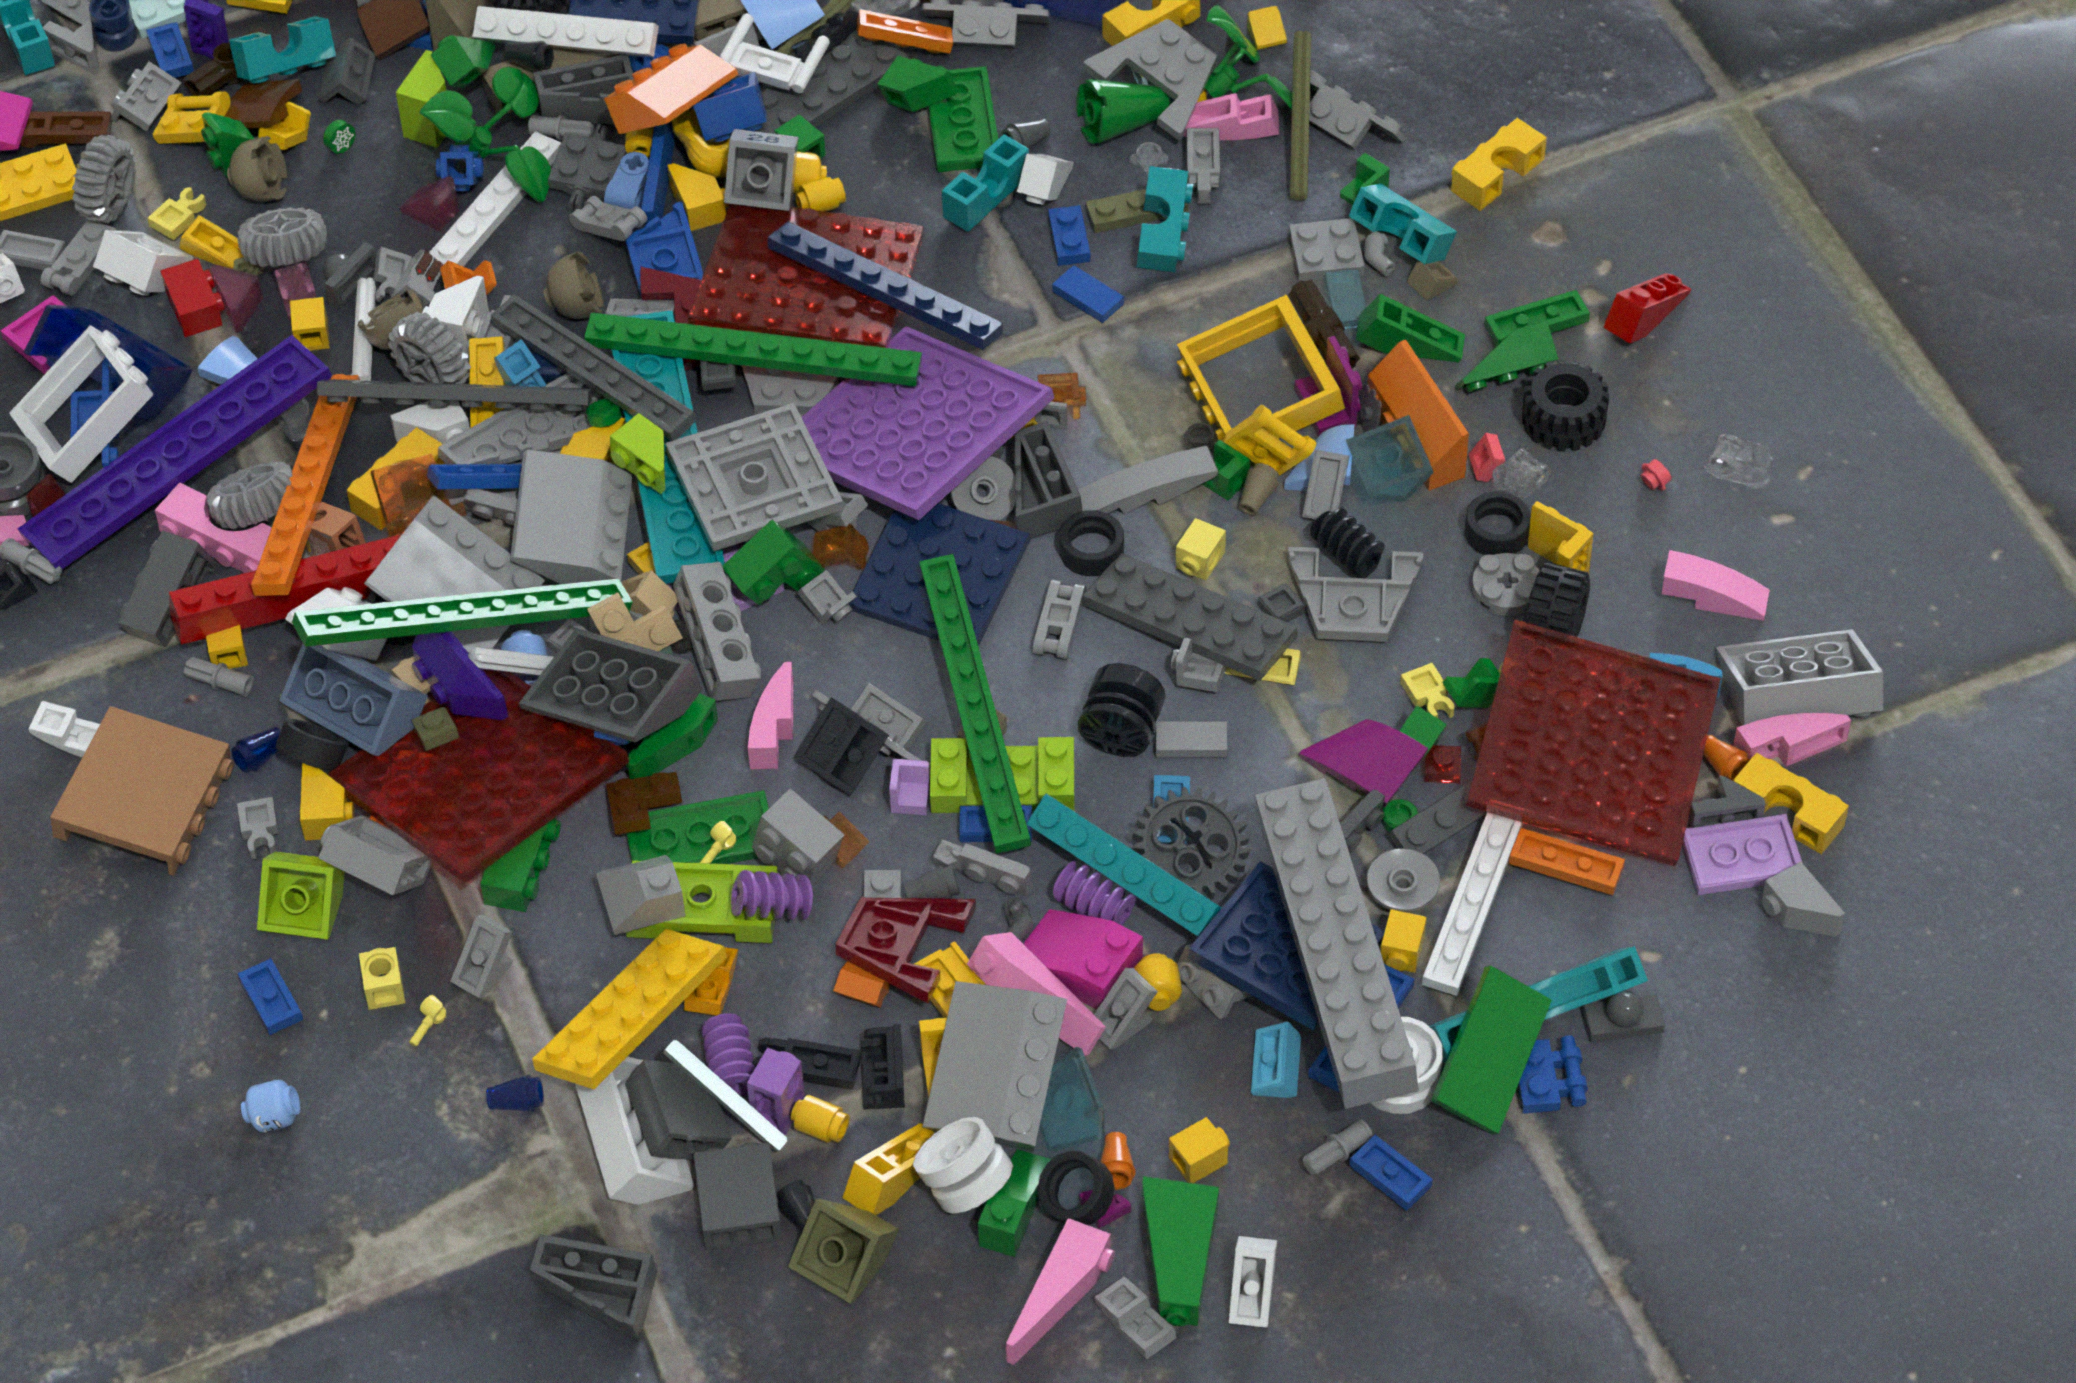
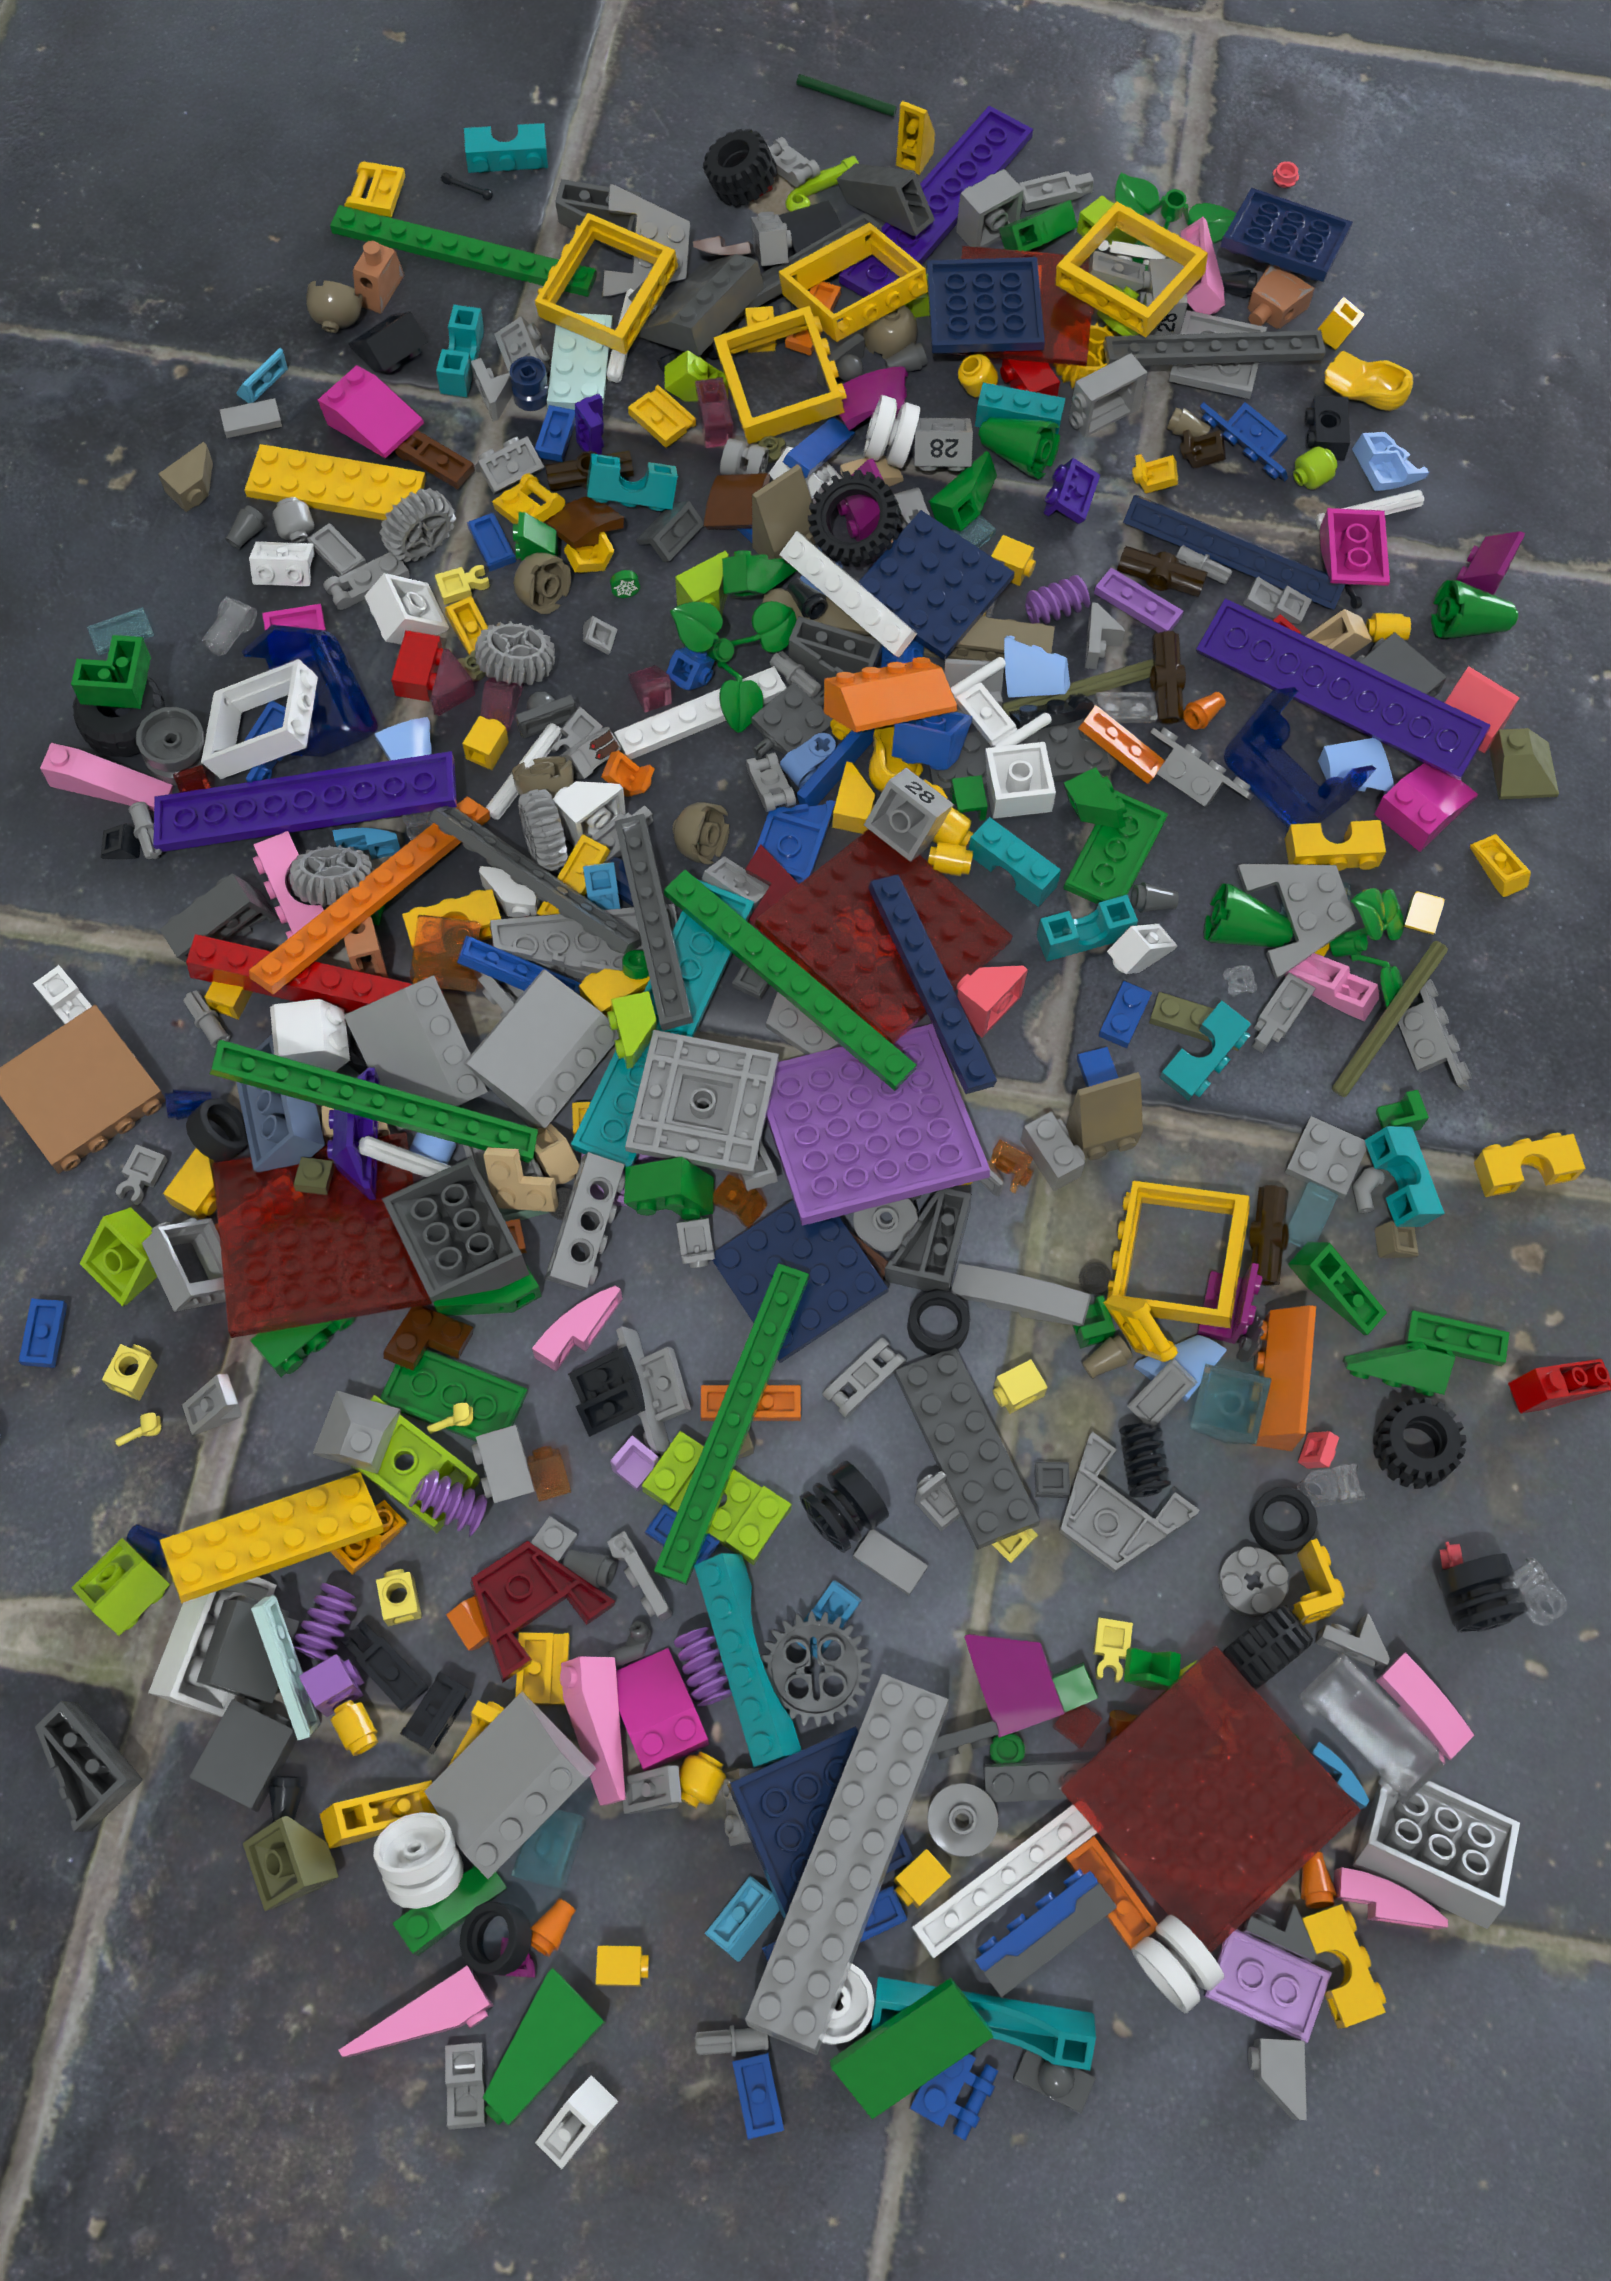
camera: 30 degrees right, 15 degrees up
none -> lime slope [72,1538,170,1636]
none -> dark azure slope [333,828,400,860]
none -> light yellow brick [376,1569,422,1626]
none -> blue tile [467,512,516,572]
none -> light grey slope [583,616,618,655]
none -> orange plate [701,1385,801,1421]
none -> coral slope [956,966,1028,1038]
none -> teal arch [968,817,1061,907]
none -> piece [975,1869,1117,1998]
none -> white slope [985,742,1056,819]
none -> light grey brick [1020,1112,1086,1191]
none -> dark tan slope [1066,1072,1143,1160]
none -> white wheel [1132,1915,1224,2013]
none -> clear windscreen [1298,1650,1445,1805]
none -> light grey slope [1315,1613,1390,1671]
none -> black wheel [1437,1553,1528,1633]

